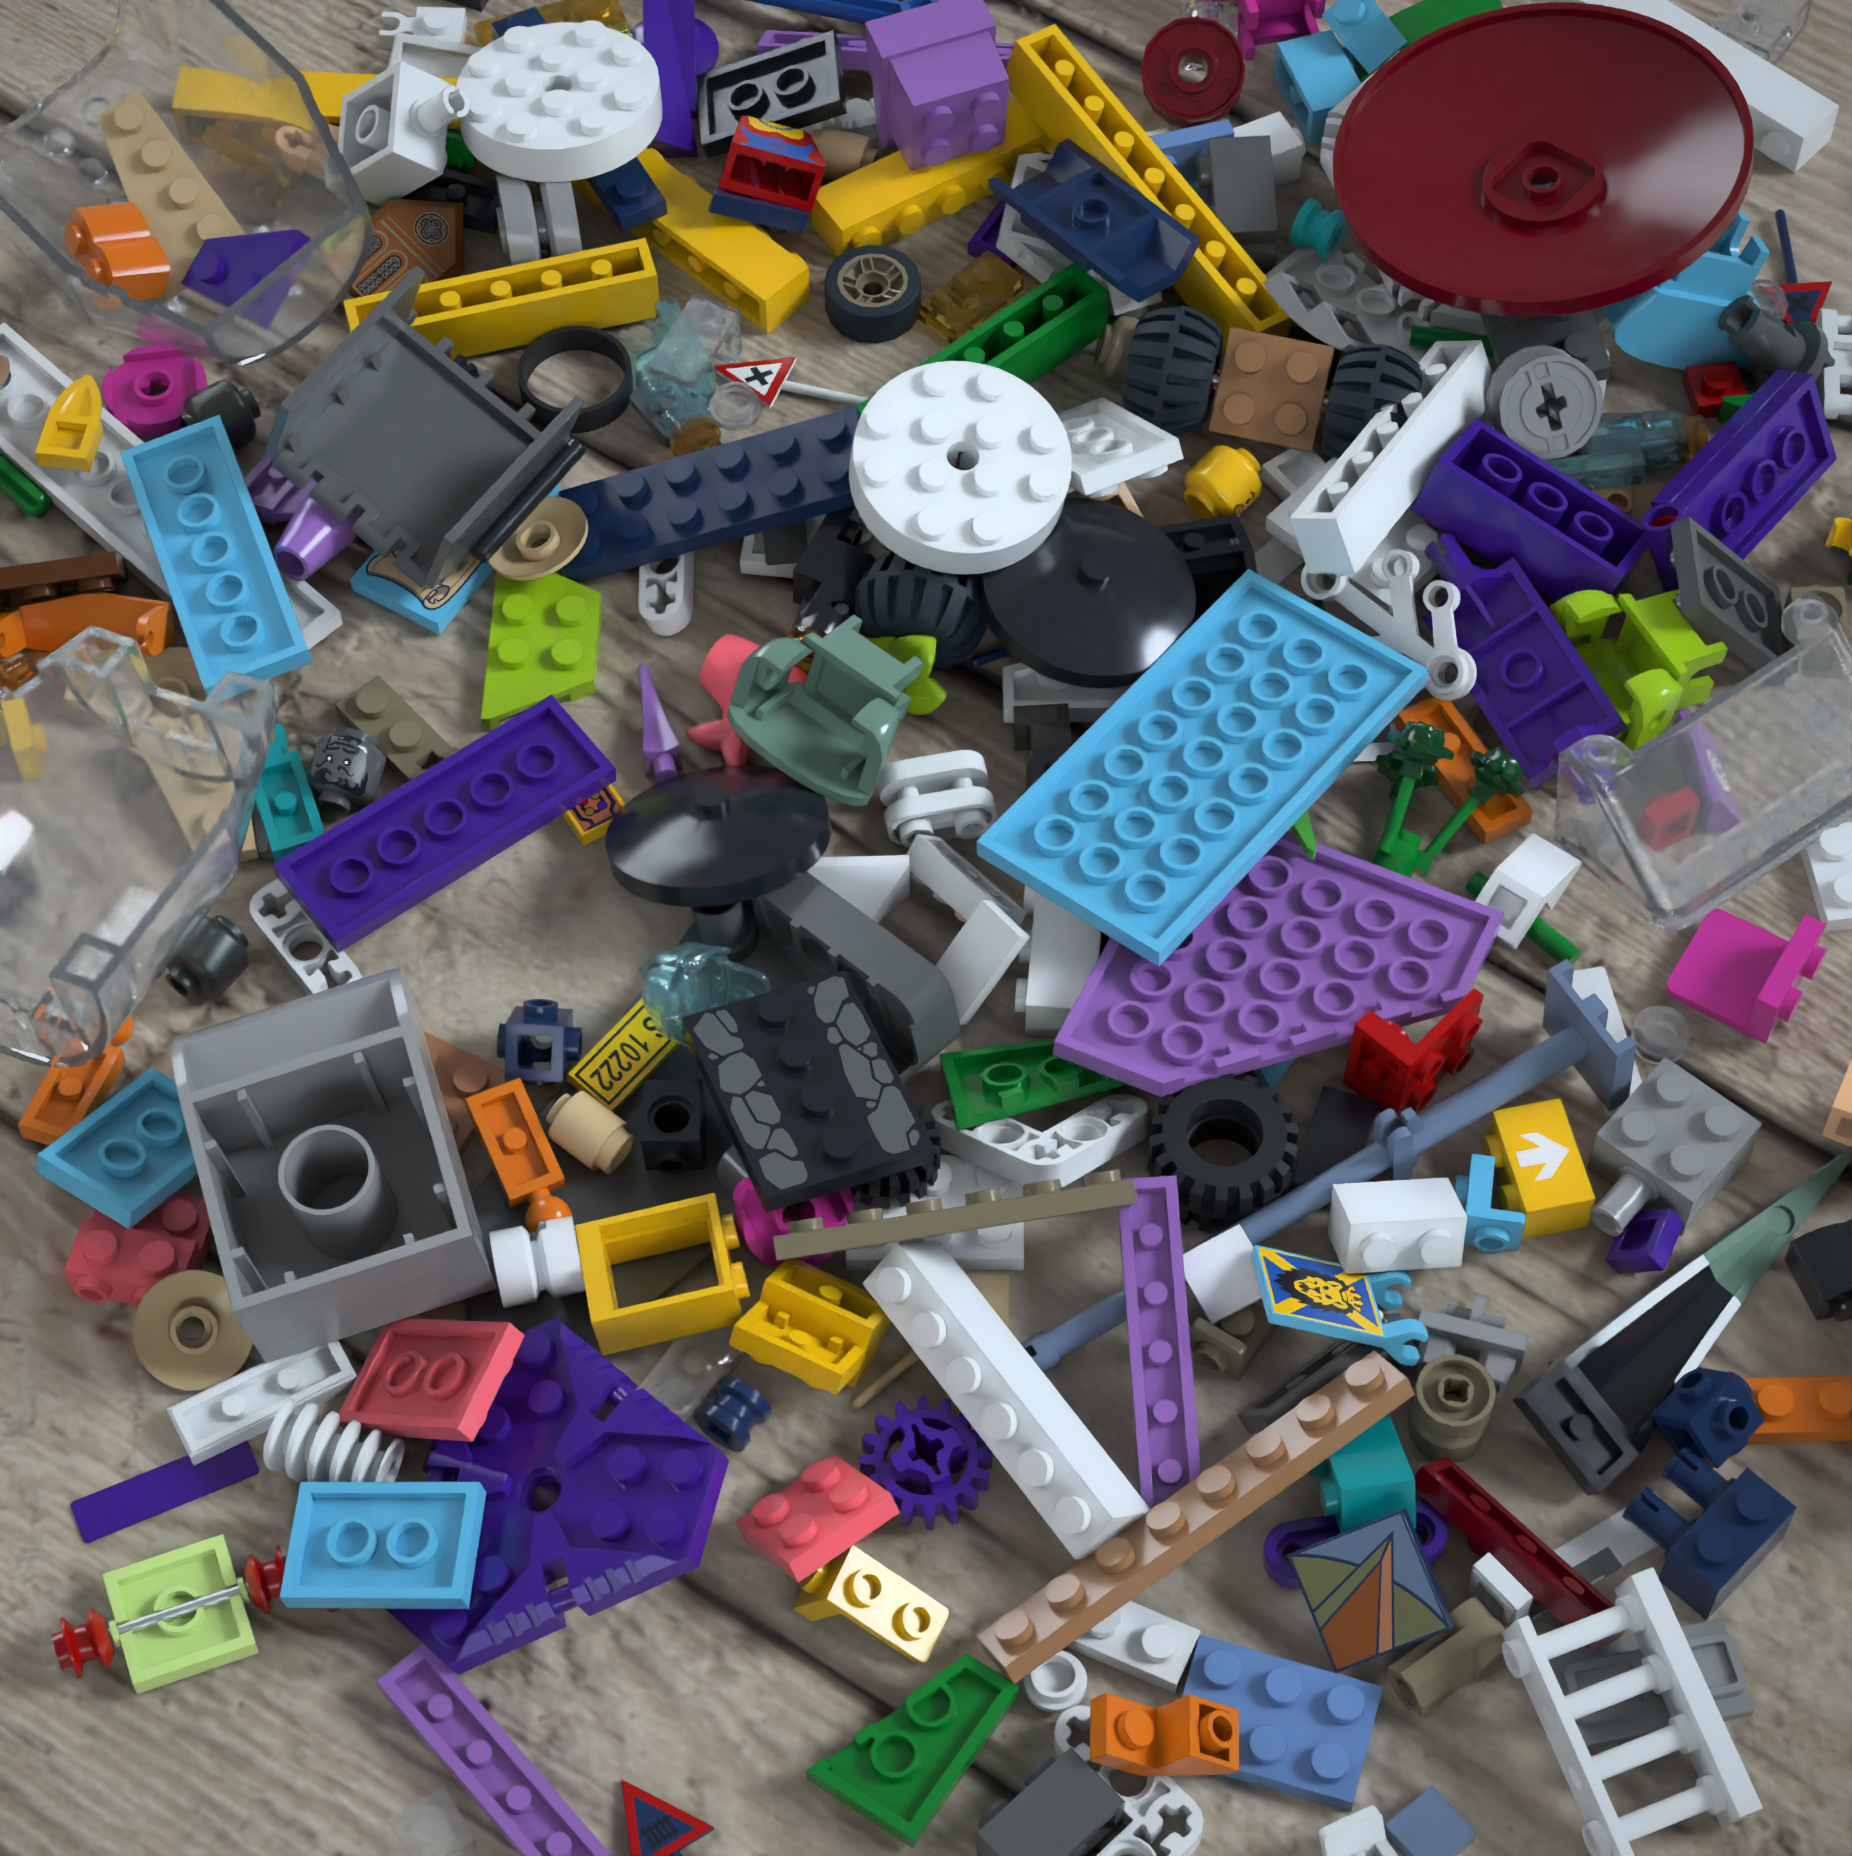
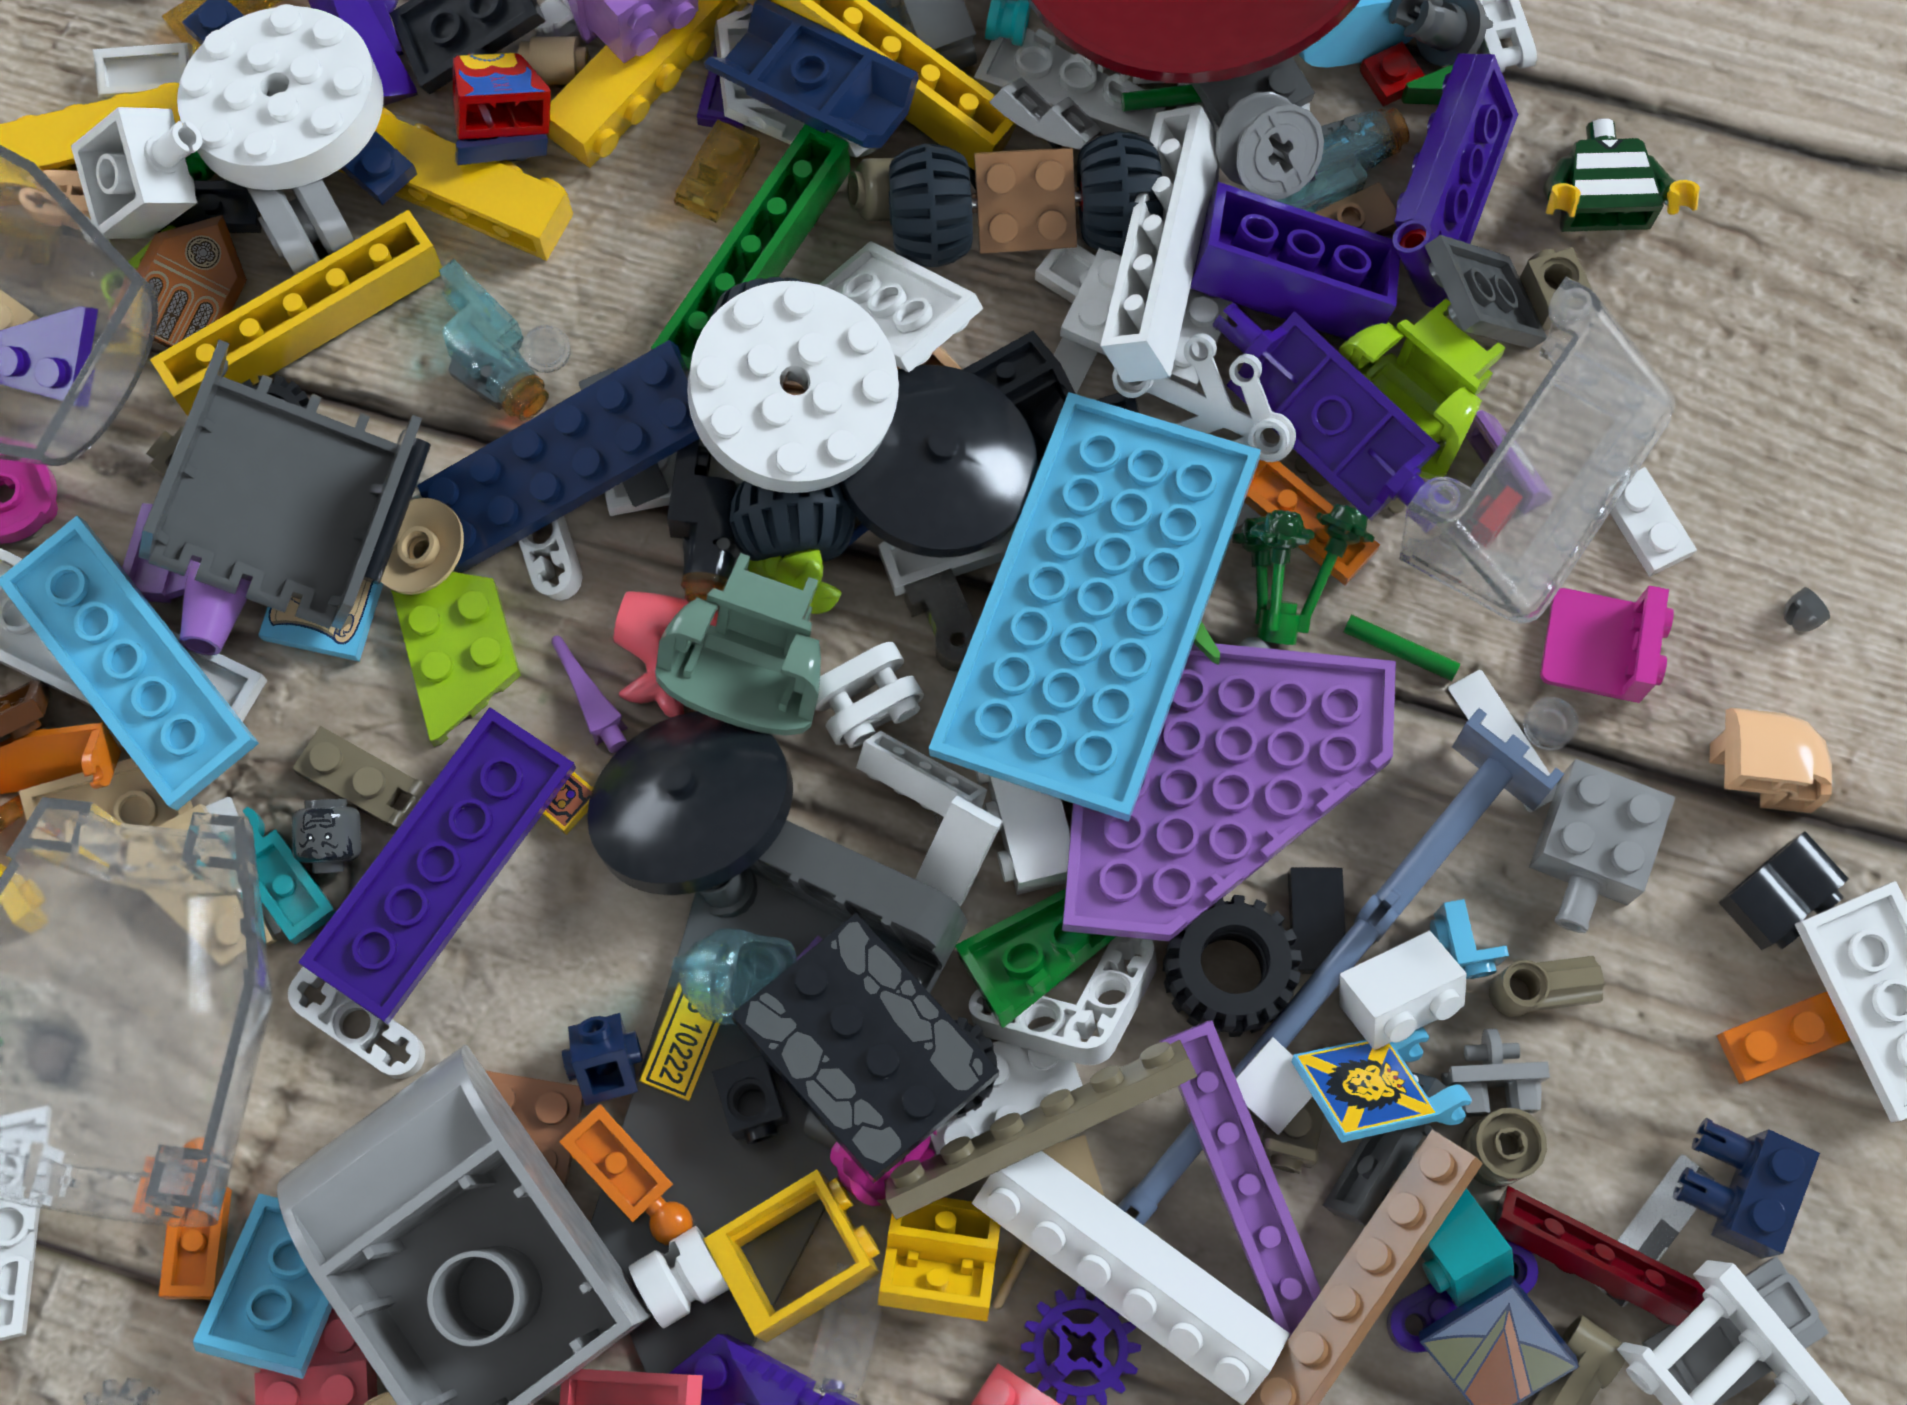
camera: 20 degrees left, 15 degrees up
pearl dark grey head [164,915,249,1000] -> none
pearl dark grey head [178,380,261,450] -> none
white plate [379,7,467,49] -> none
black tyre [518,326,633,433] -> none
tan brick [546,1091,636,1174] -> none
clear bracket [648,294,742,388] -> none
dark blue wheel [694,1375,772,1452] -> none
piece [711,357,869,410] -> none
white slope [807,855,910,923] -> none
black wheel [824,245,921,343] -> none
yellow head [1183,445,1262,520] -> none
red bracket [1343,988,1484,1118] -> none
white tile [1466,1552,1533,1629] -> none
white slope [1474,833,1582,949] -> none
yellow brick [1481,1098,1595,1240] -> none
black plate [1513,1154,1851,1496] -> none
dark purple plate [1605,1208,1684,1274] -> none
dark blue brick [1650,1367,1765,1469] -> none
none -> dark tan piece [1489,956,1605,1017]

